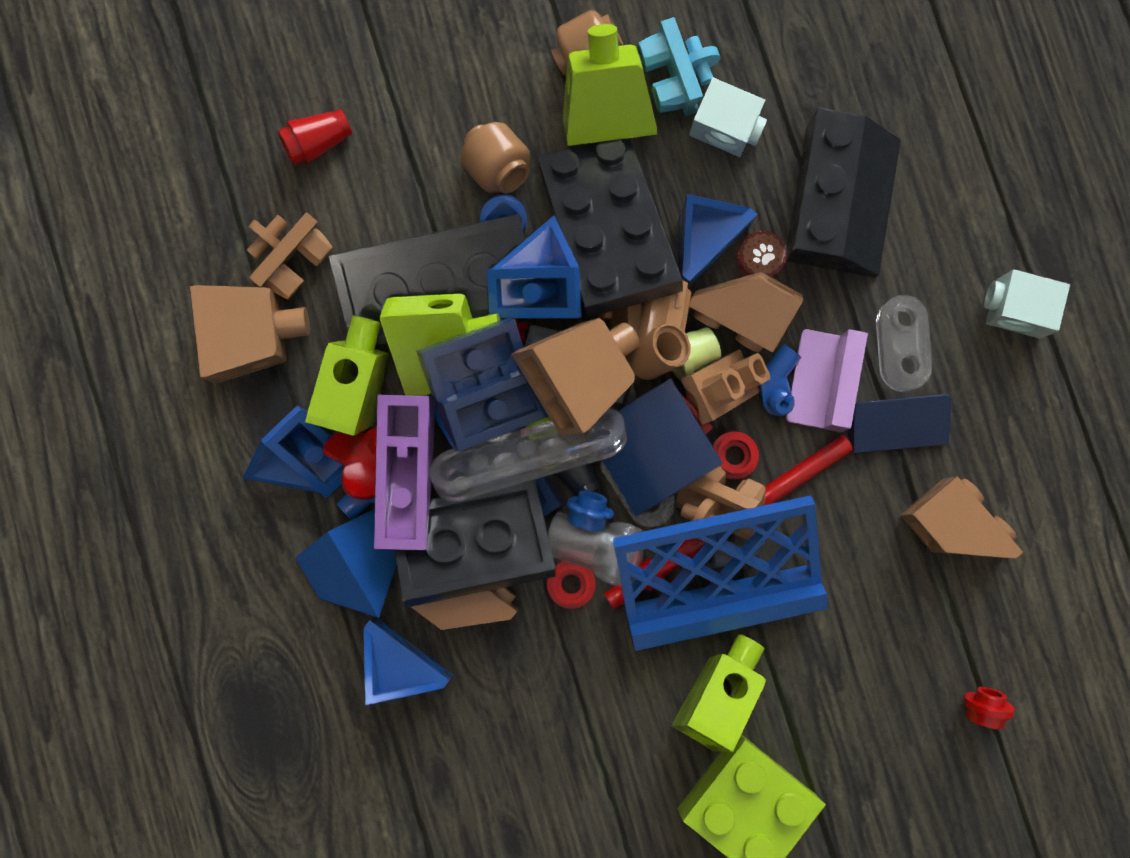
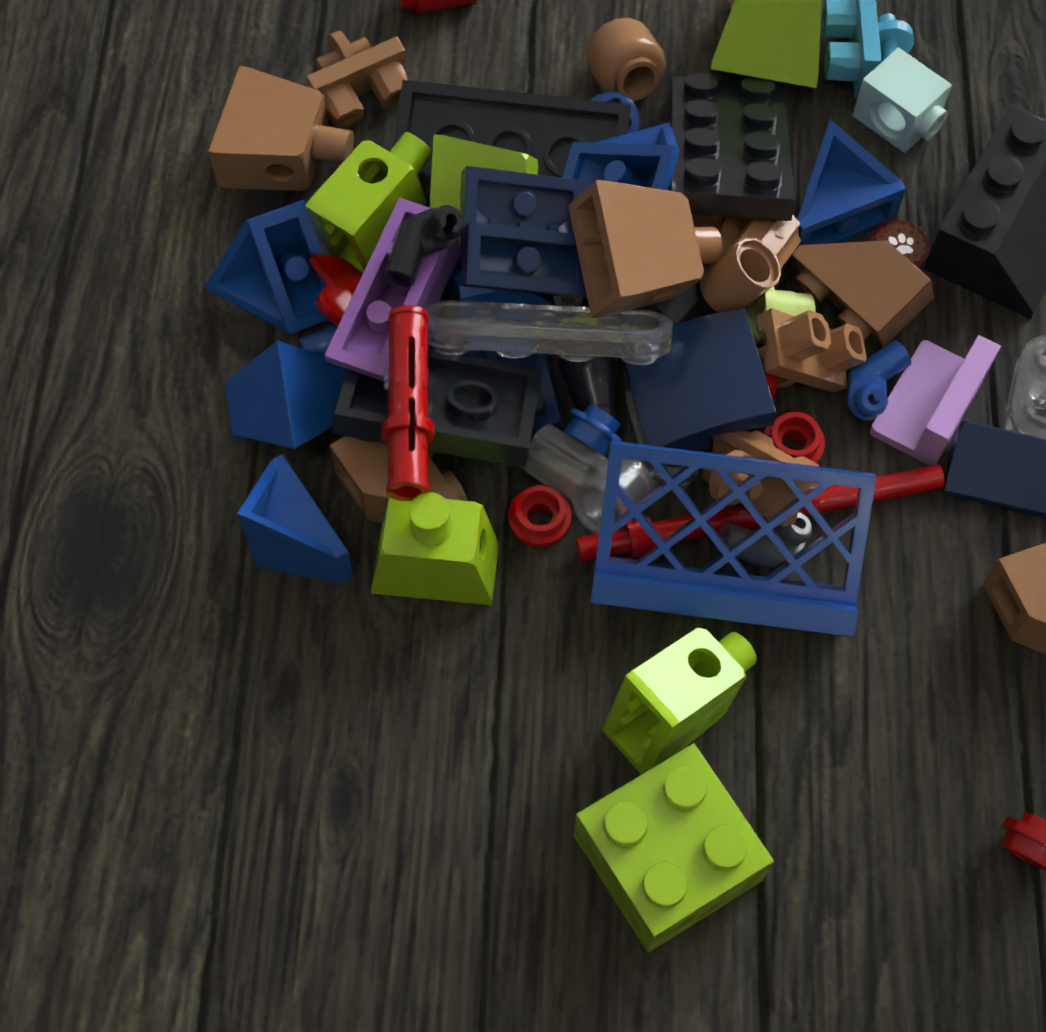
camera: 20 degrees right, 20 degrees down
none -> lime torso [371,492,499,605]
none -> red pin [382,305,434,501]
none -> black arm [384,205,464,287]

